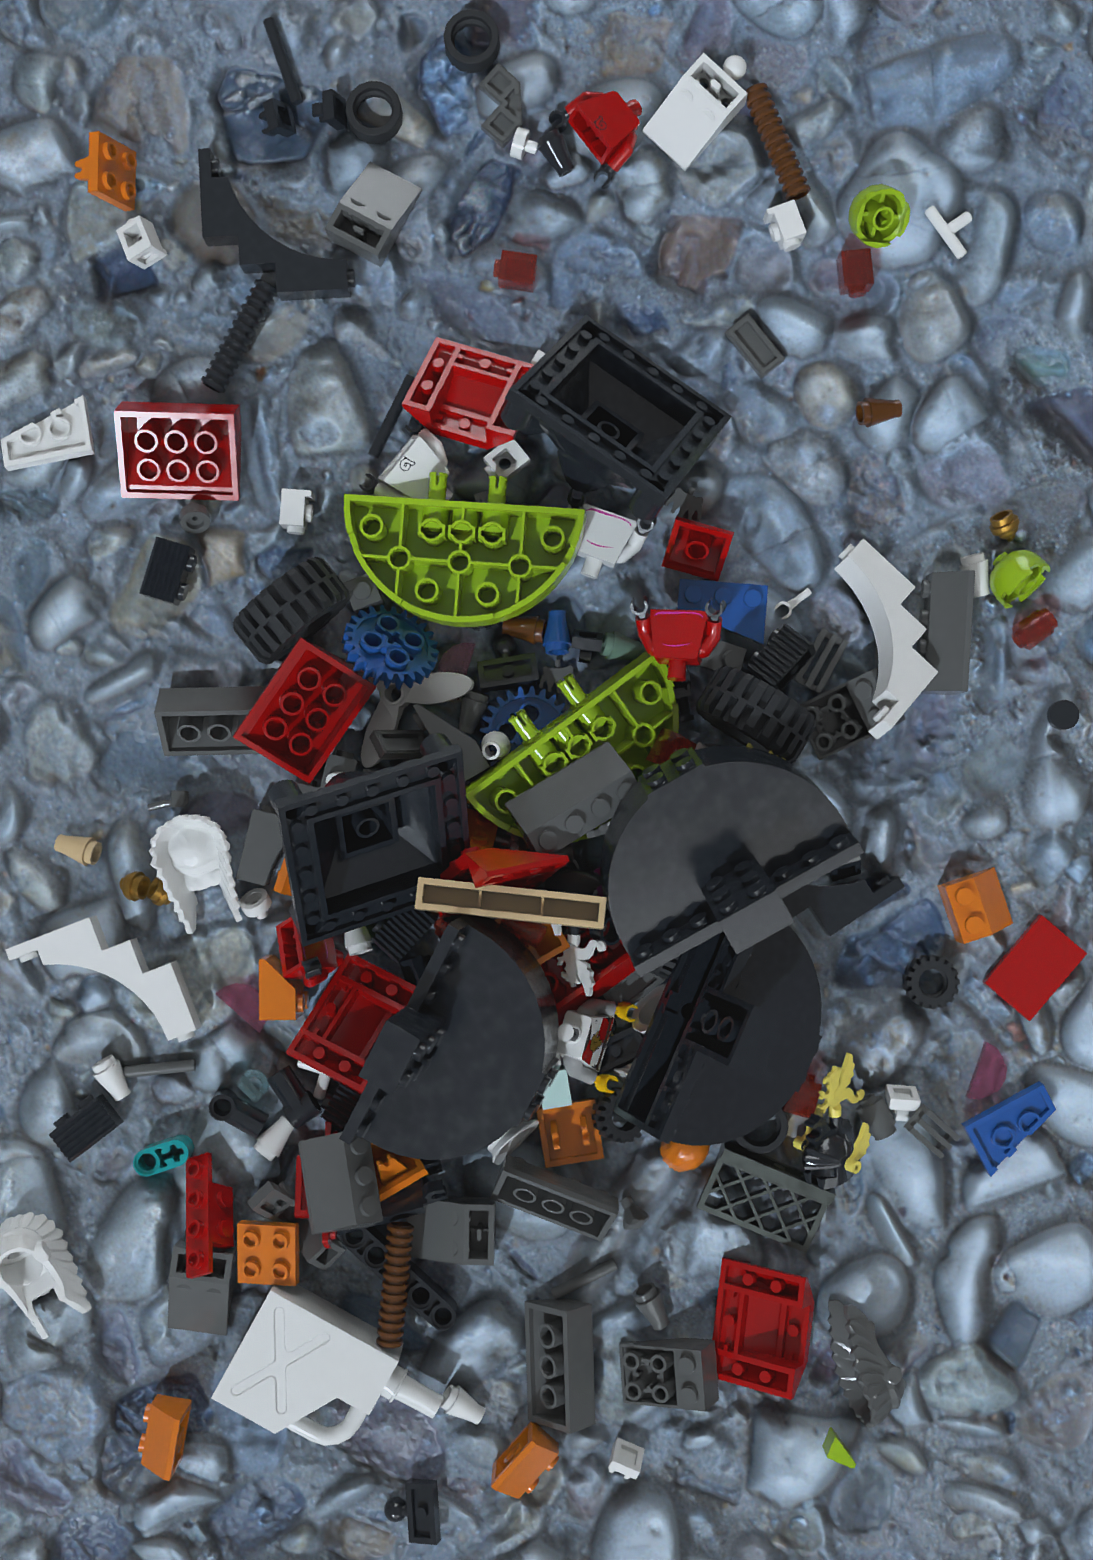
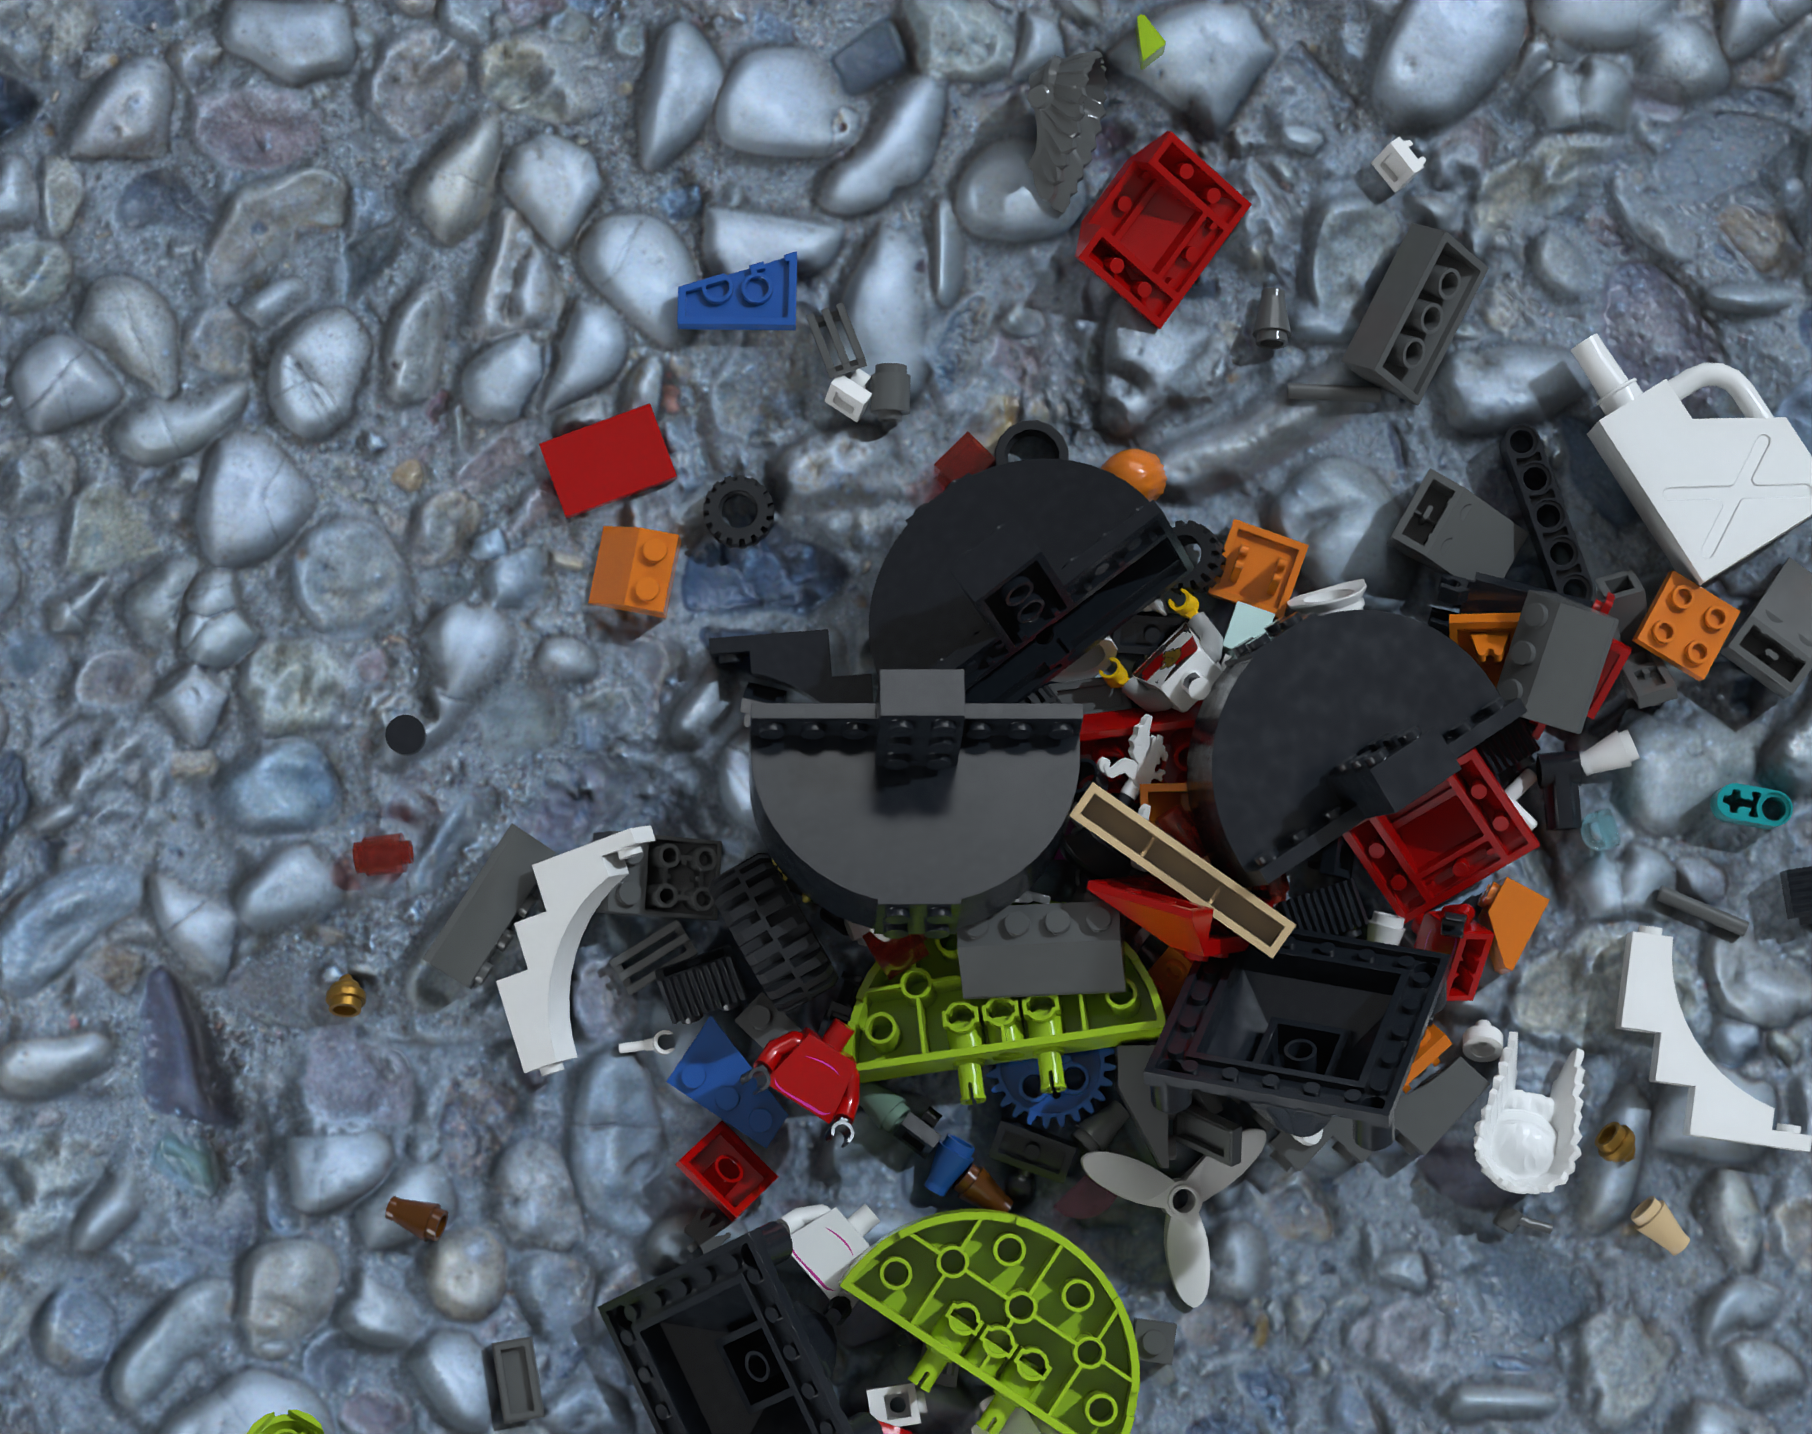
camera: 150 degrees left, 5 degrees down
white cone [91,1055,131,1101] -> none
pearl gold plate [147,877,171,906] -> none
dark grey slope [154,686,266,756] -> none
red bracket [186,1152,234,1279] -> none
black piece [209,1089,269,1139] -> none
clear pink tile [215,983,267,1033] -> none
black tyre [233,557,350,665] -> none
red slope [233,636,377,784] -> none
blue gear [341,605,439,690] -> none
reddish brown piece [376,1221,414,1348] -> none
black plate [384,1478,441,1545] -> none
white cone [440,1384,485,1425] -> none
white cone [481,731,511,761] -> none
dark grey slope [490,1155,619,1242] -> none
orange slope [491,1421,559,1499] -> none
dark grey piece [539,660,577,694] -> none
dark grey slope [619,1338,719,1411] -> none
dark grey rock [620,1196,650,1230] -> none
pearl dark grey fence [696,1141,836,1253] -> none
helmet [793,1052,871,1190] -> none
clear red brick [836,248,874,298] -> none
white piece [925,206,972,259] -> none
white cone [959,552,990,598] -> none
clear pink tile [965,1041,1007,1100] -> none
lime cylinder [989,550,1051,608] -> none

